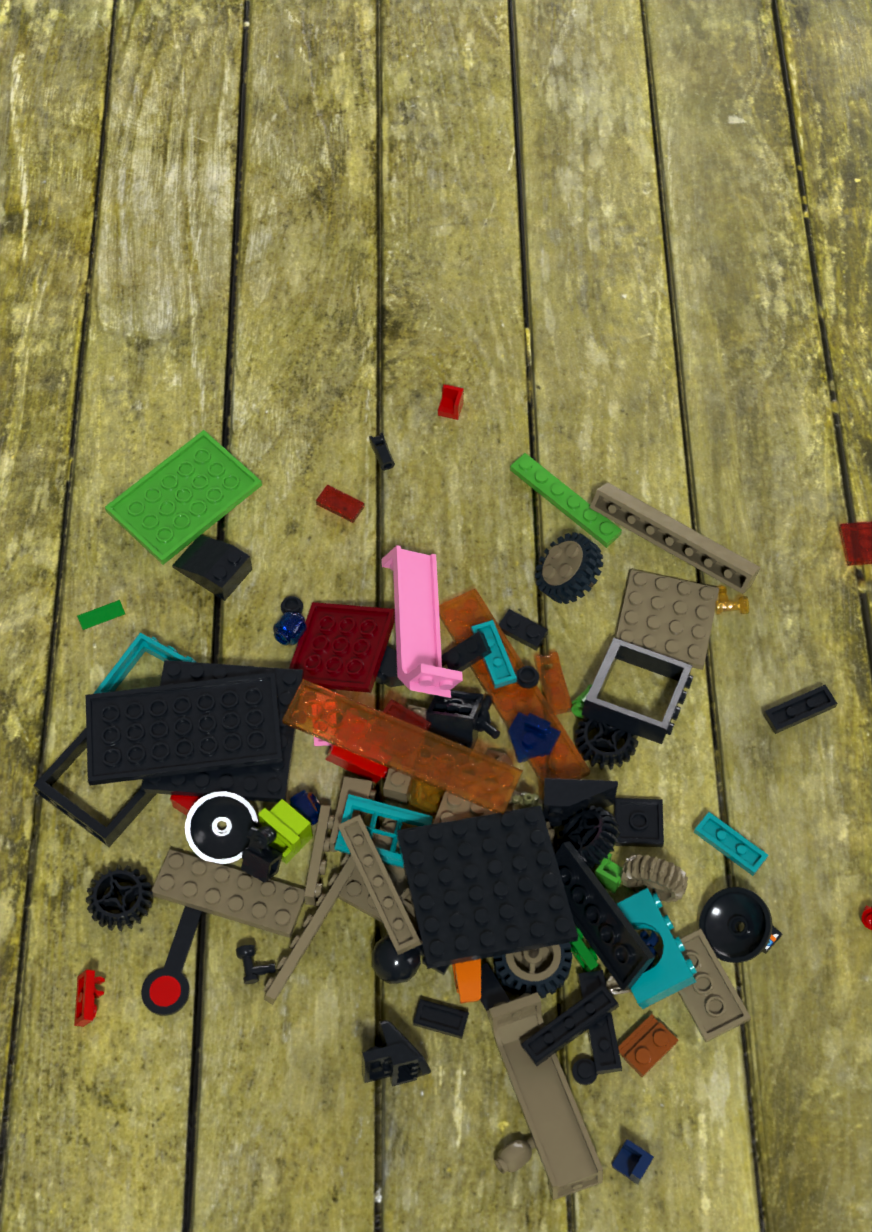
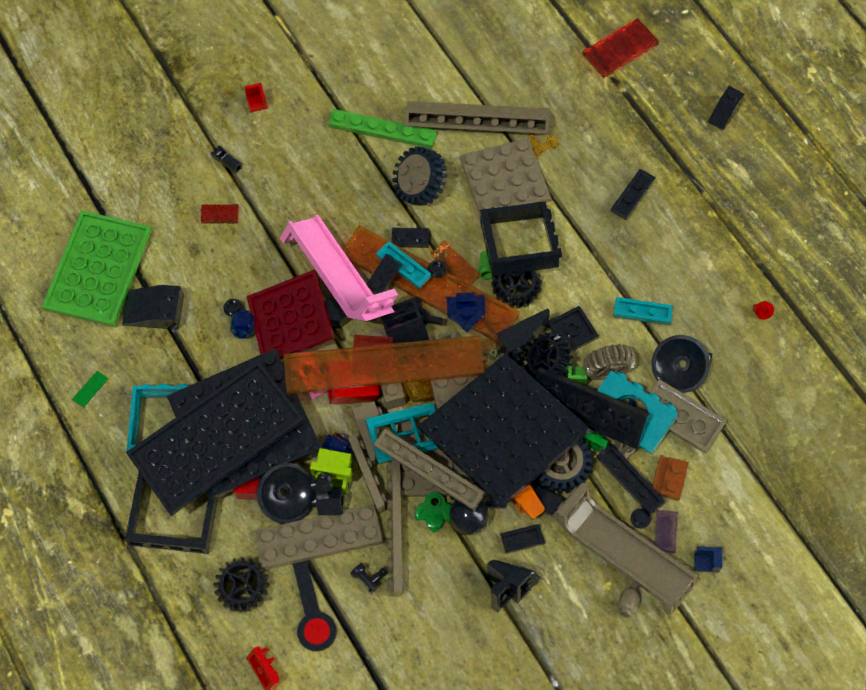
camera: 30 degrees left, 5 degrees up
black tile [521,984,619,1067] -> none
none -> green plate [415,492,451,532]
none -> clear purple plate [654,510,677,553]

